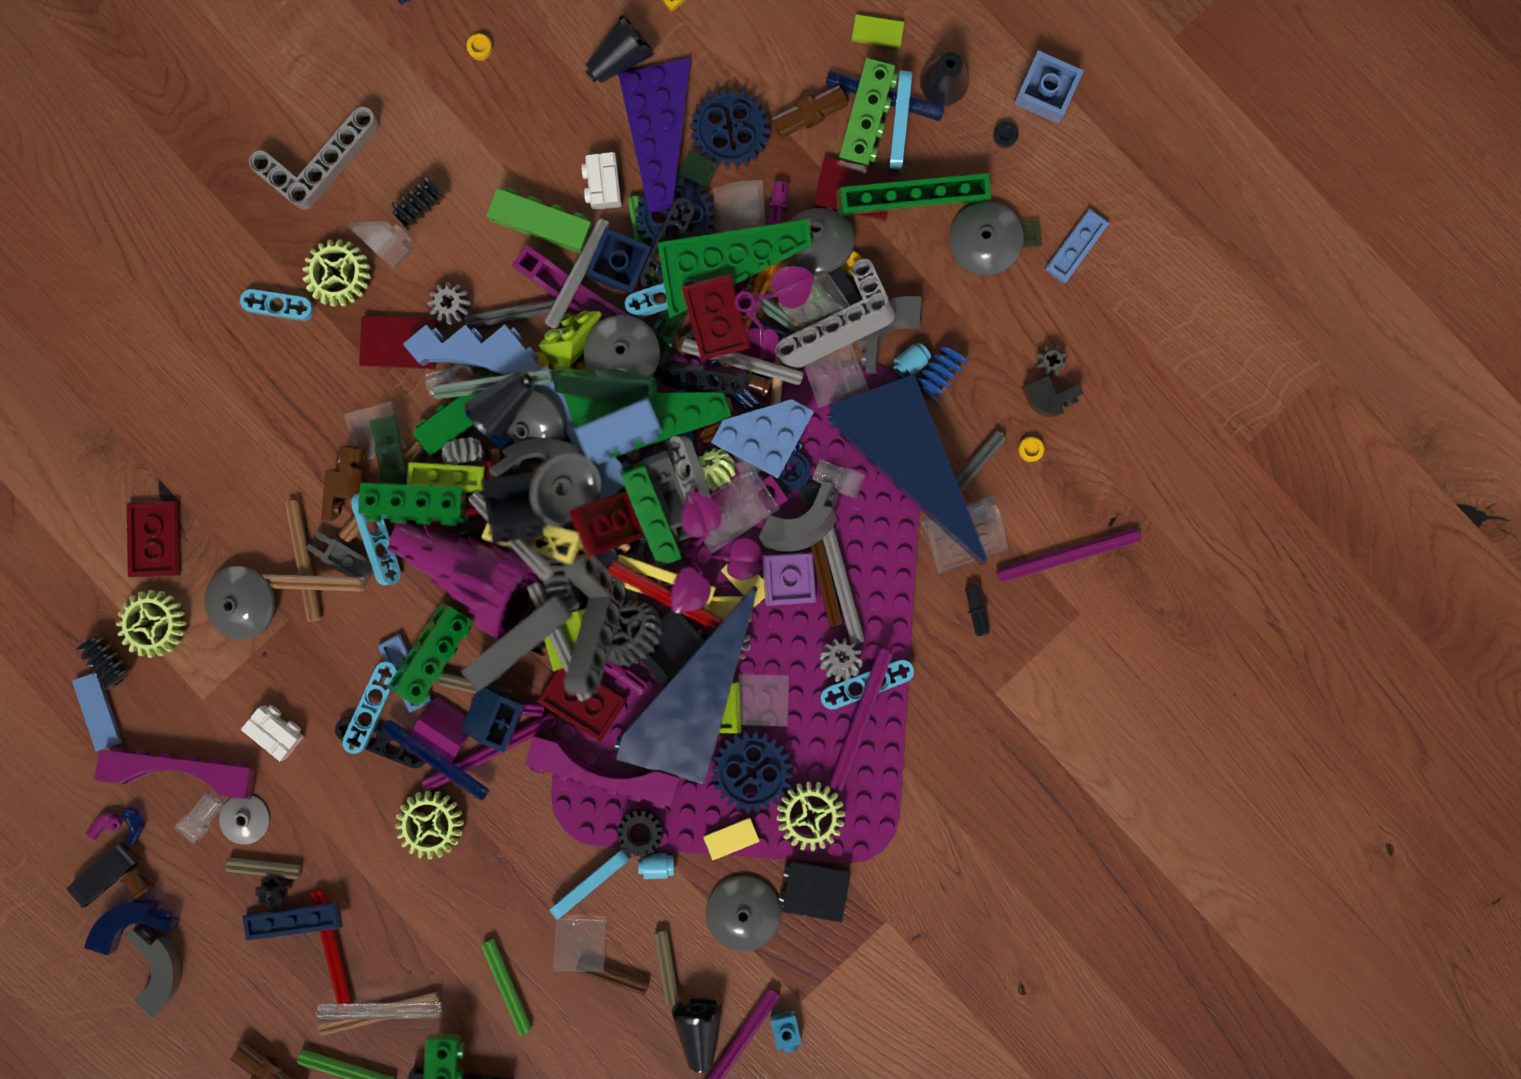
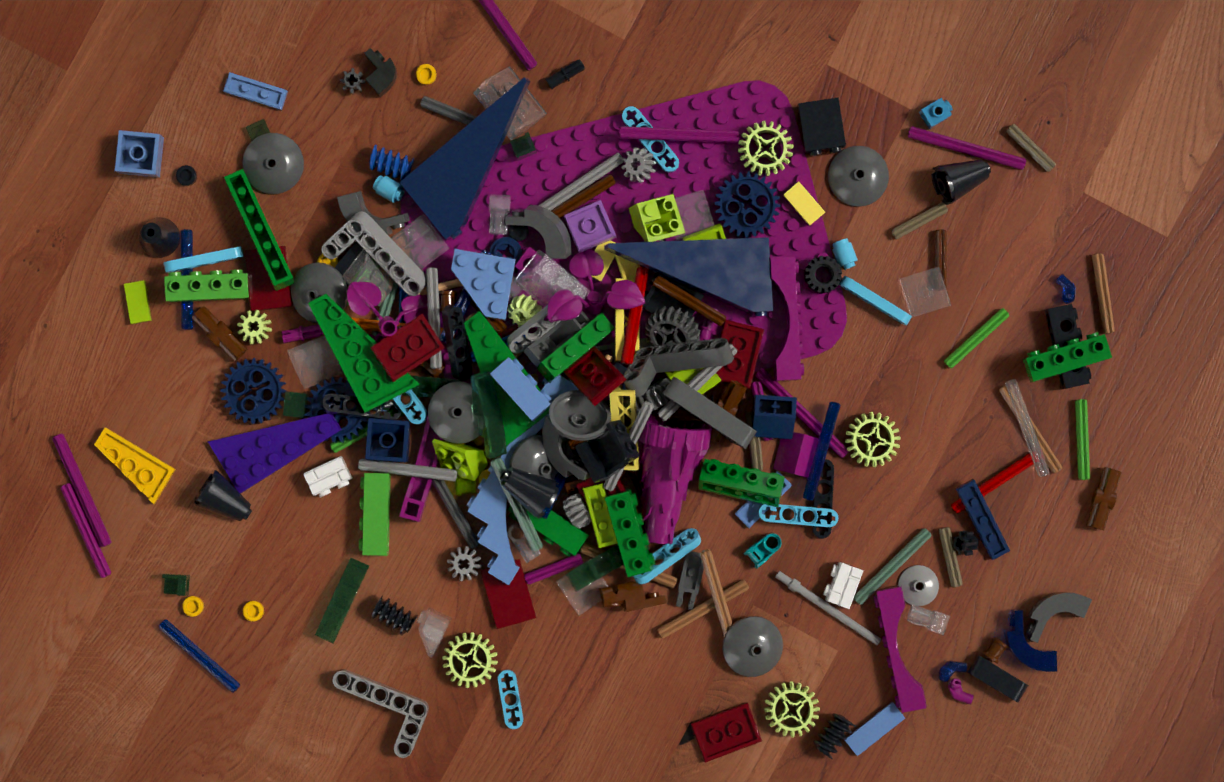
camera: 110 degrees left, 0 degrees up
none -> yellowish green gear [237,310,272,344]
none -> clear green slope [315,558,369,644]
none -> clear neon green piece [456,476,476,496]
none -> clear green panel [510,132,537,161]
none -> magenta axle [524,554,583,584]
none -> lime slope [629,194,685,242]
none -> reddish brown axle [653,276,726,326]
none -> reddish brown piece [710,380,747,442]
none -> teal piece [743,532,782,569]
none -> light grey bar [775,571,881,645]
none -> sand green axle [854,528,932,605]

